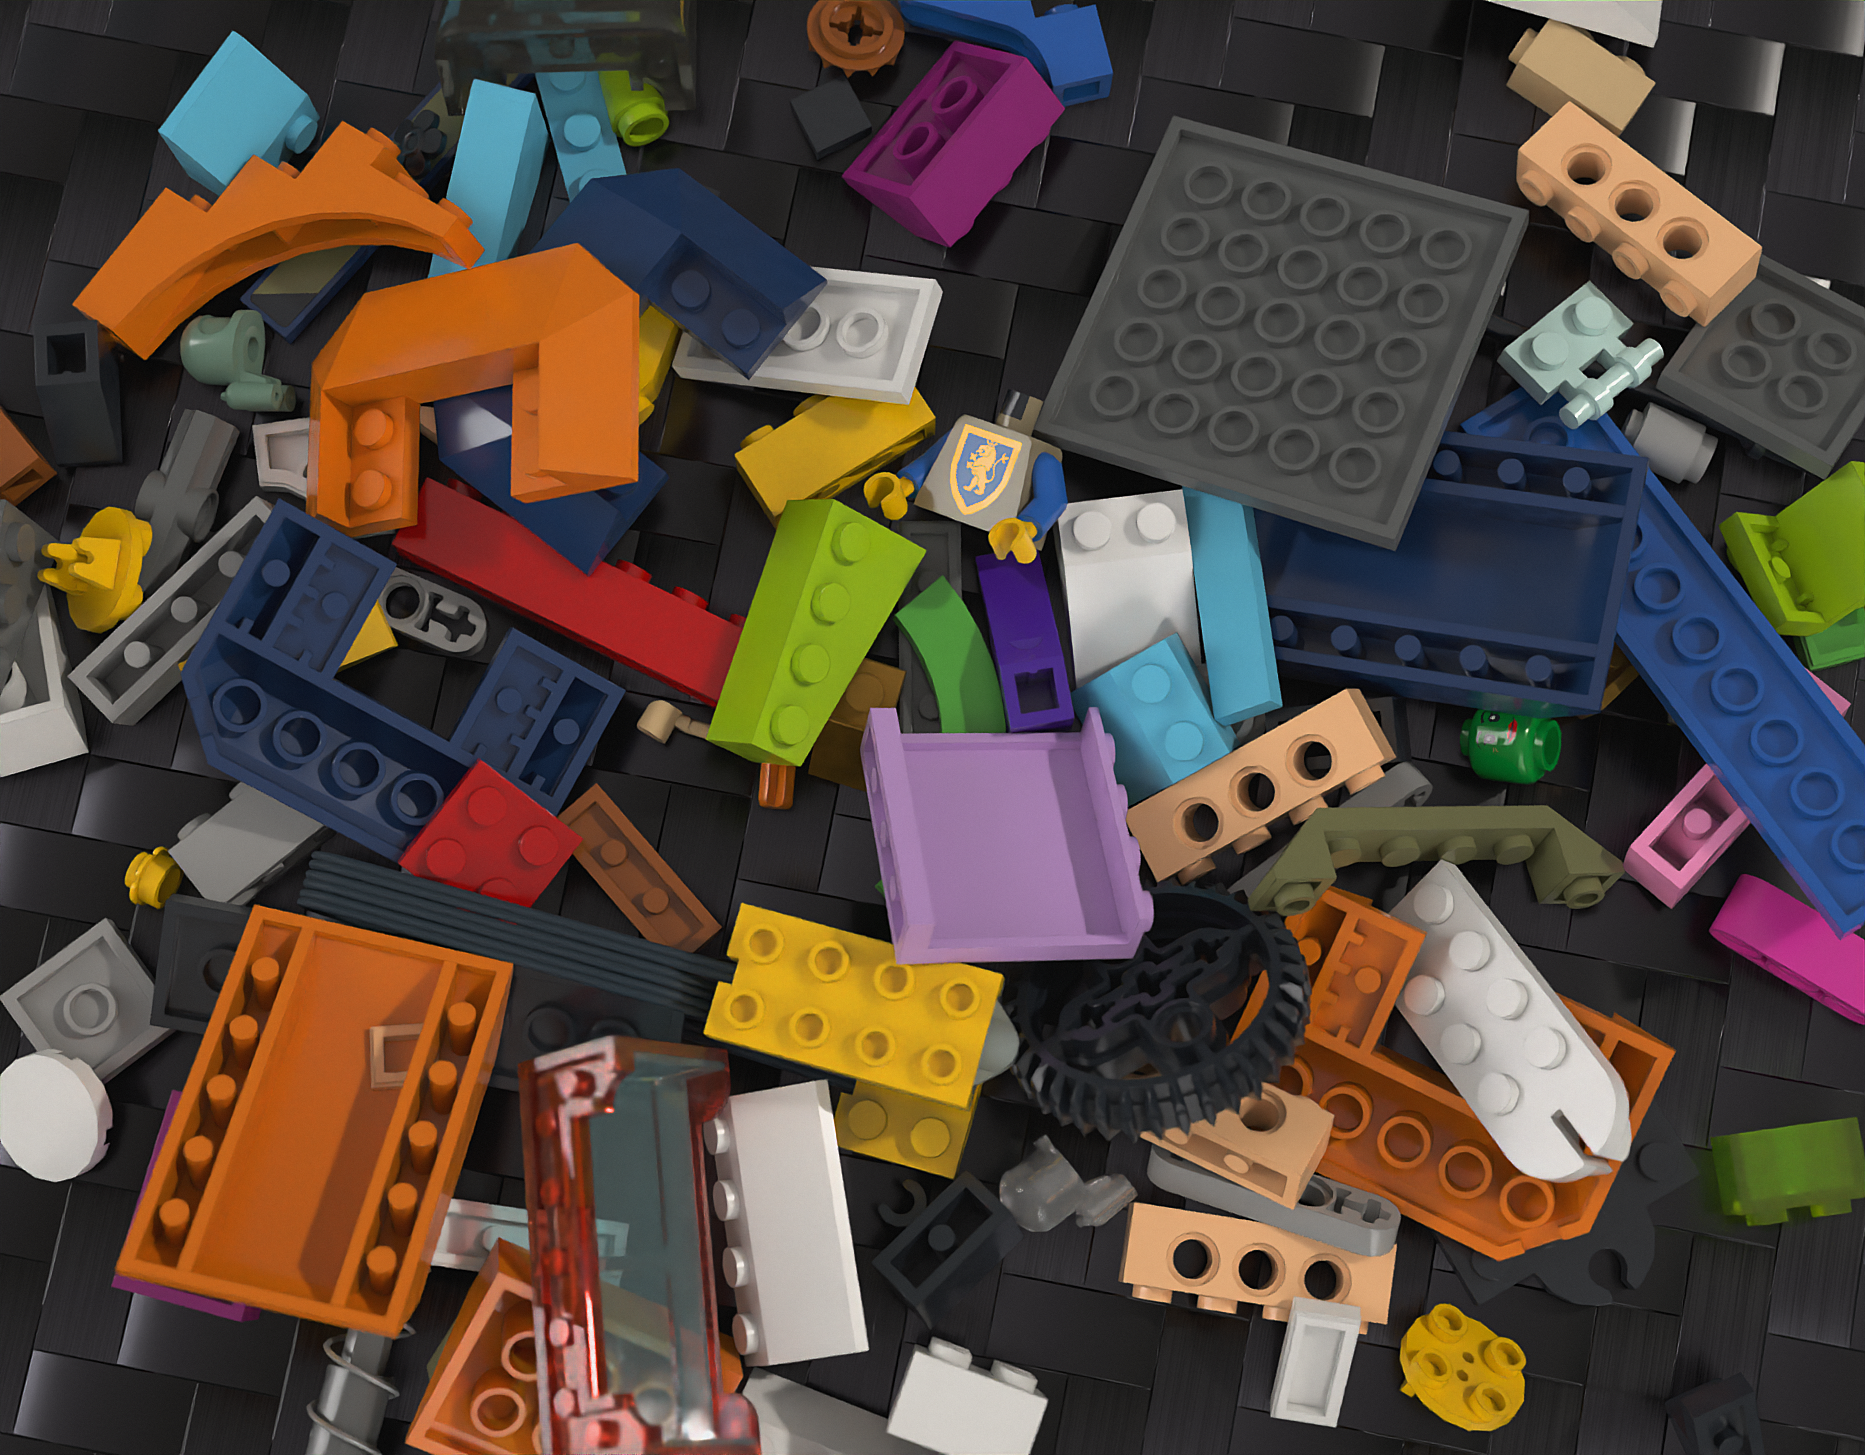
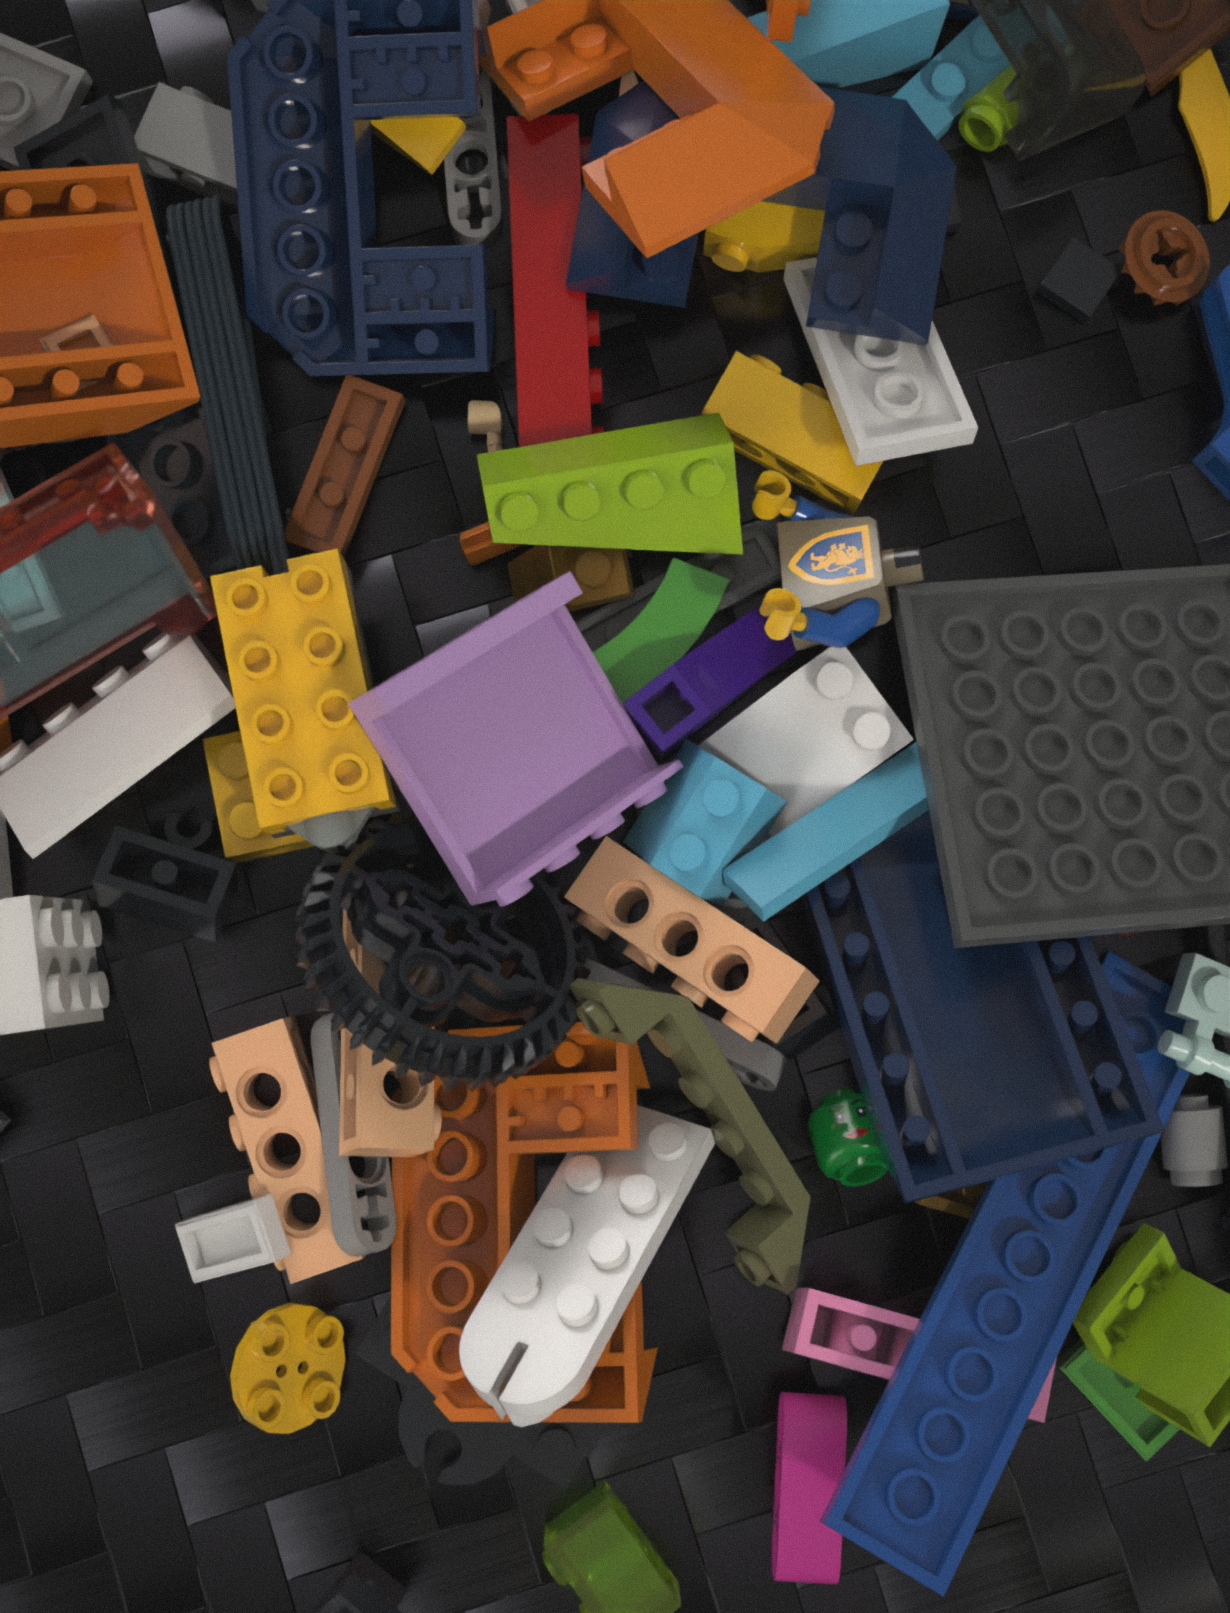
camera: 65 degrees right, 5 degrees up
yellow plate [125,847,184,909] -> none
red plate [397,758,583,942] -> none
magenta slope [841,40,1065,248] -> none
clear piece [1000,1134,1138,1232] -> none

